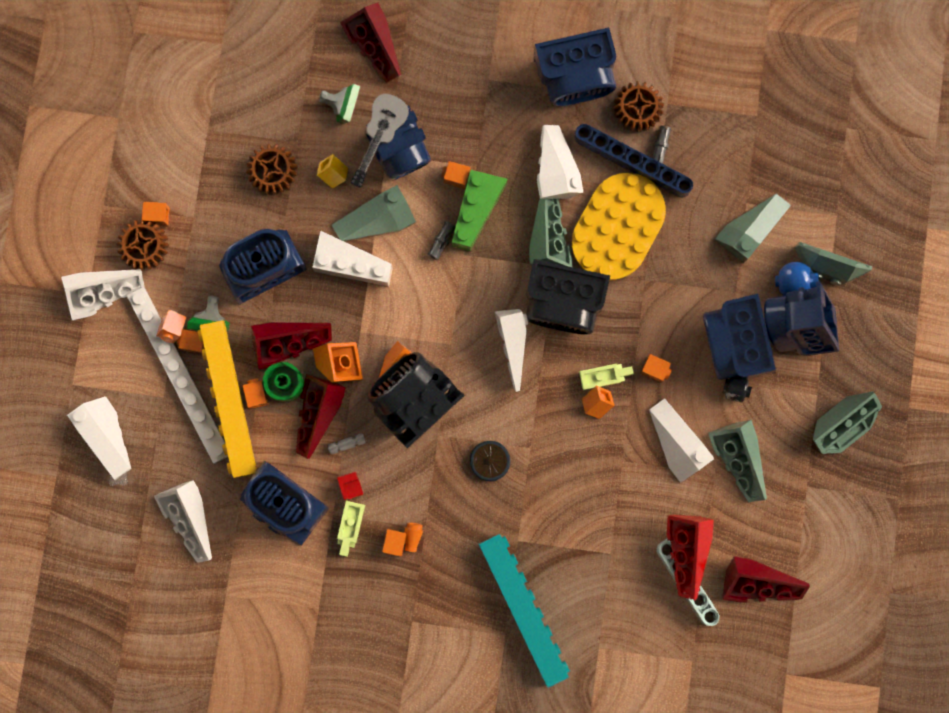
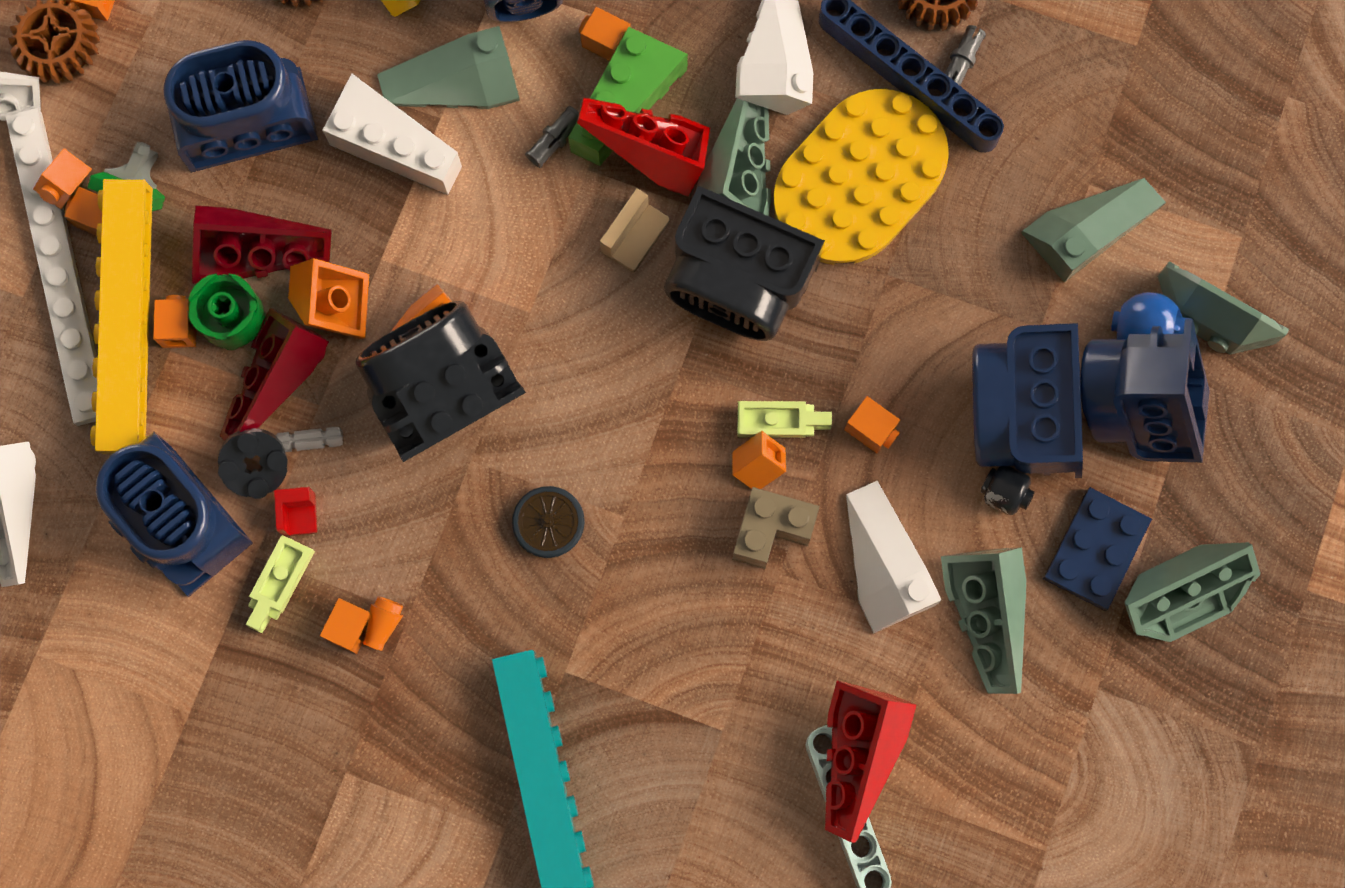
camera: 15 degrees right, 5 degrees down
white wedge [495,309,528,392] -> none
dark red wedge [722,556,810,603] -> none
none -> black plate [218,428,288,499]
none -> red wedge [577,98,710,197]
none -> tan panel [600,189,669,272]
none -> dark tan brick [732,487,820,569]
none -> dark blue plate [1043,487,1152,611]

